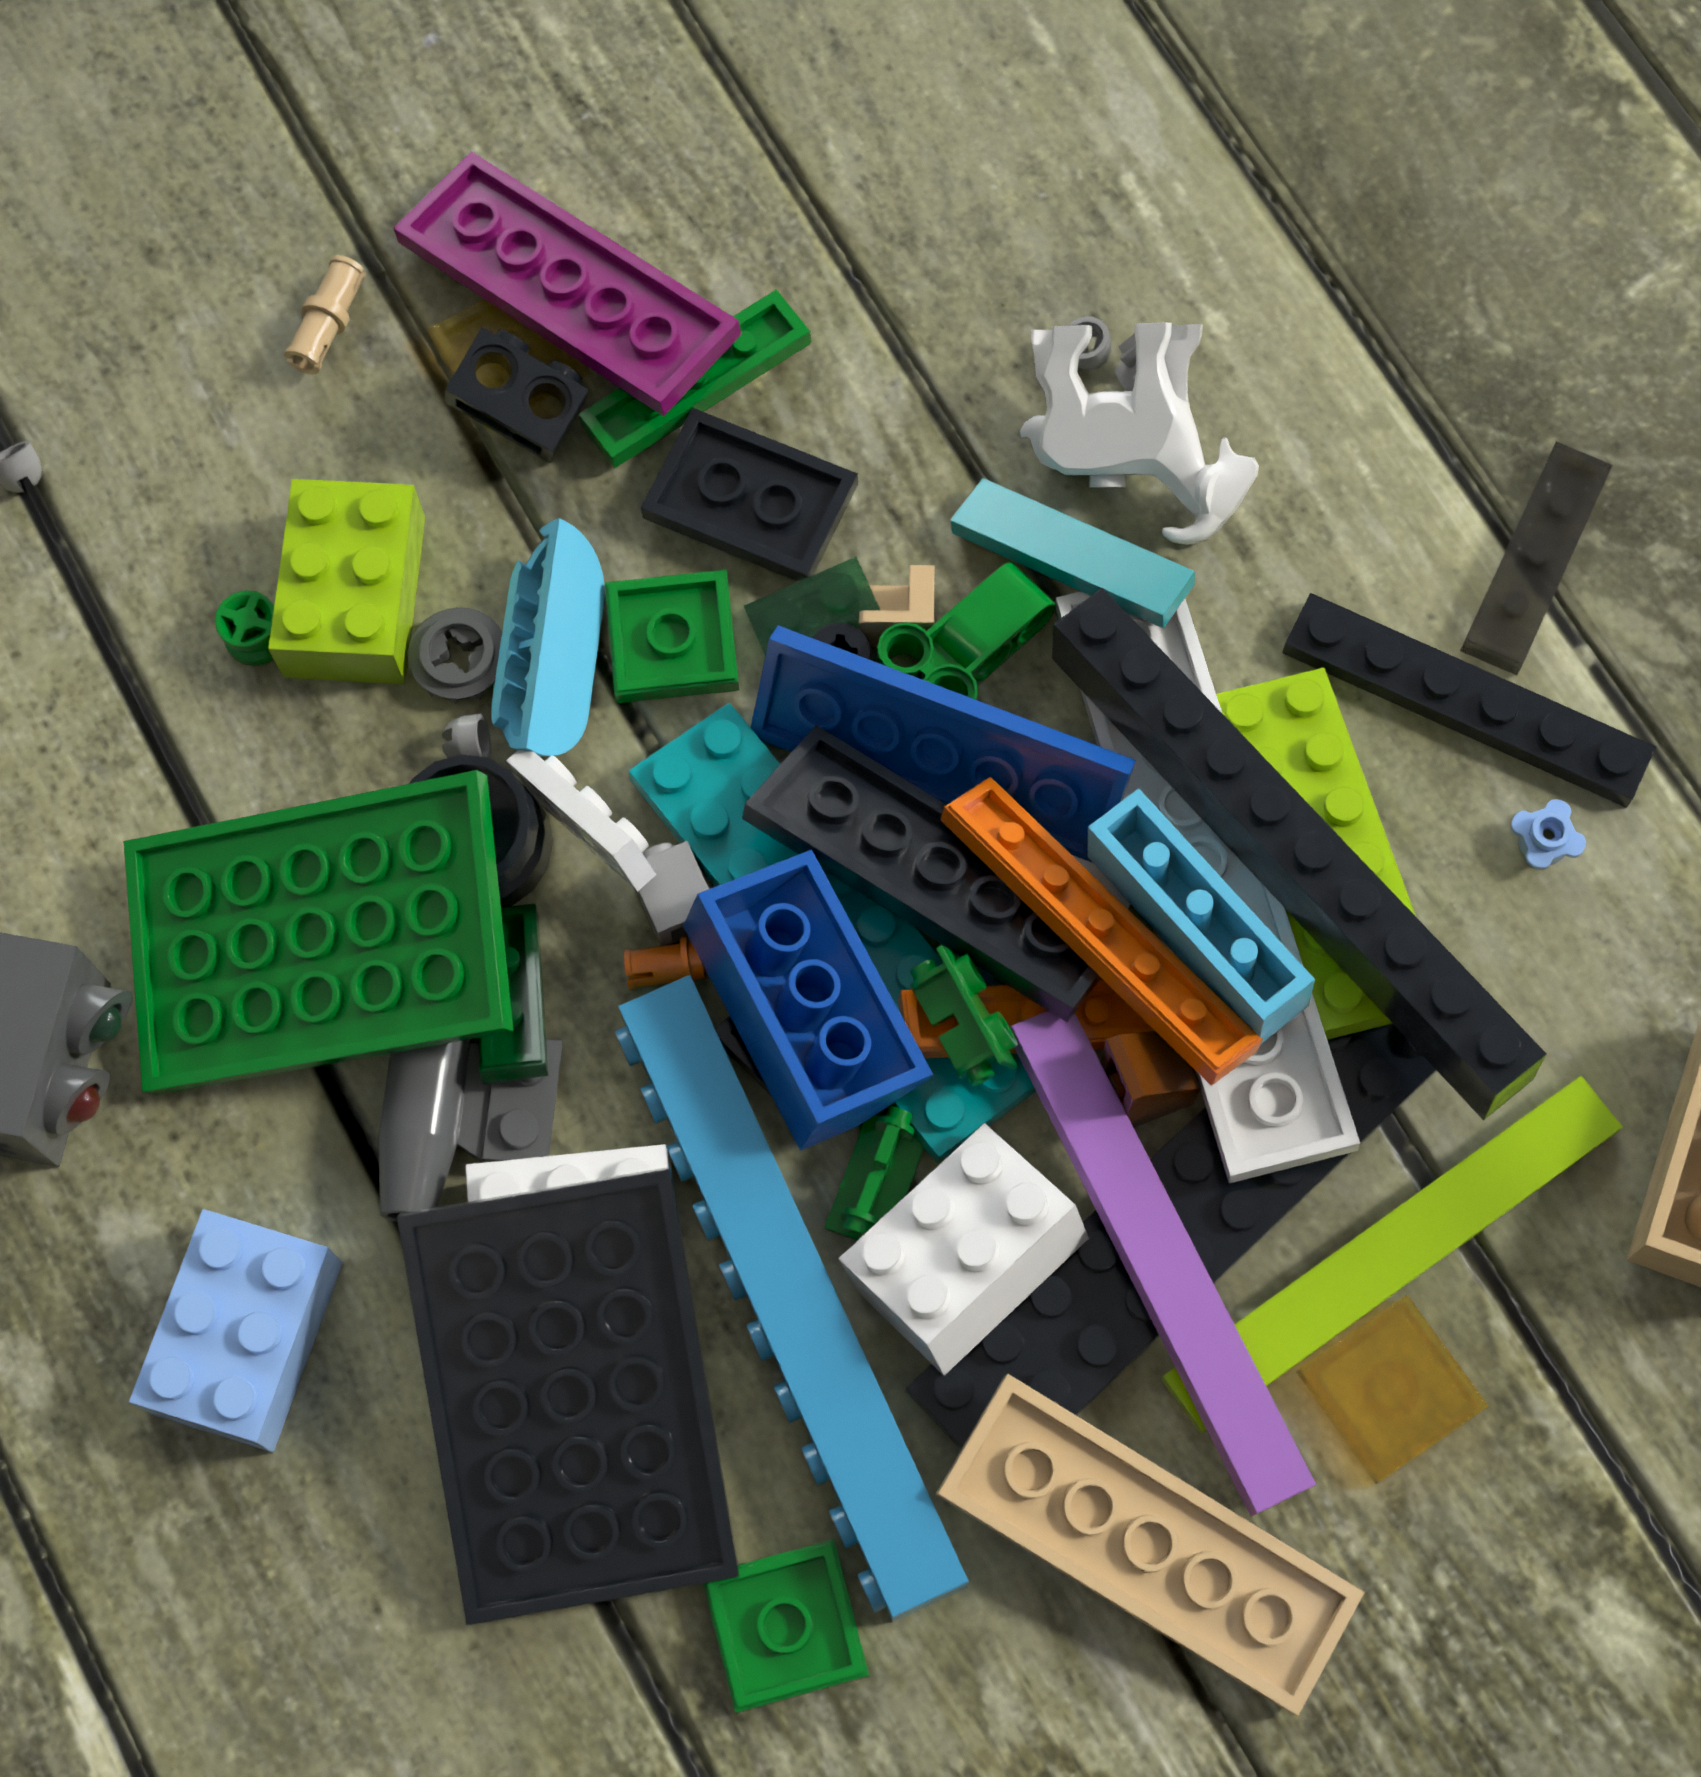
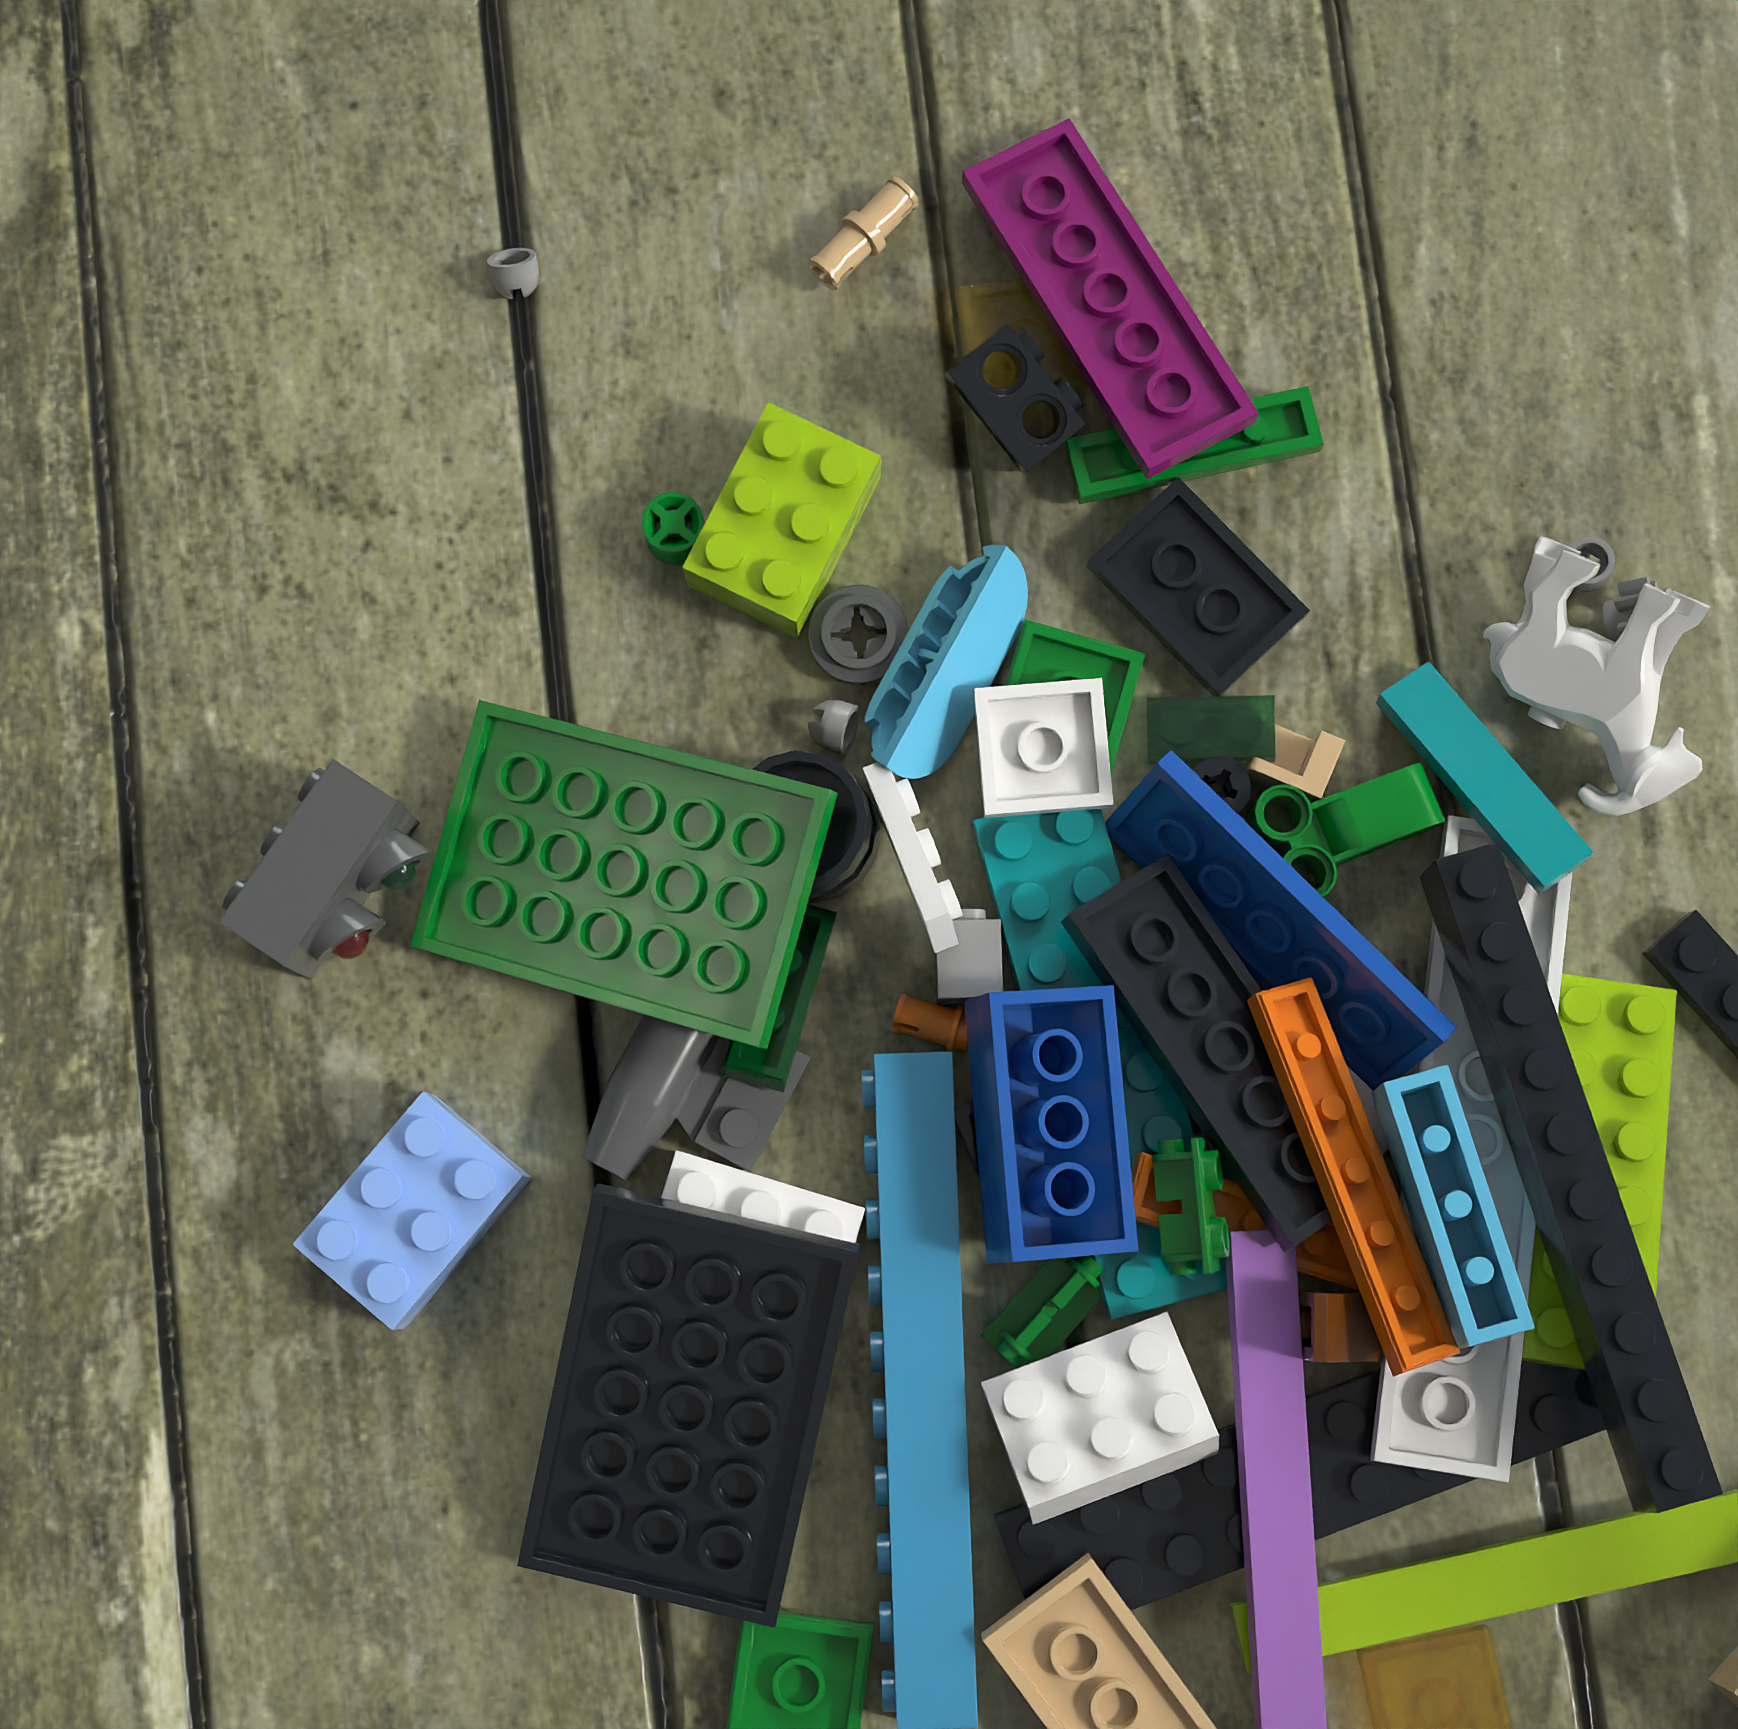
camera: 20 degrees right, 10 degrees up
none -> white plate [974,678,1113,818]

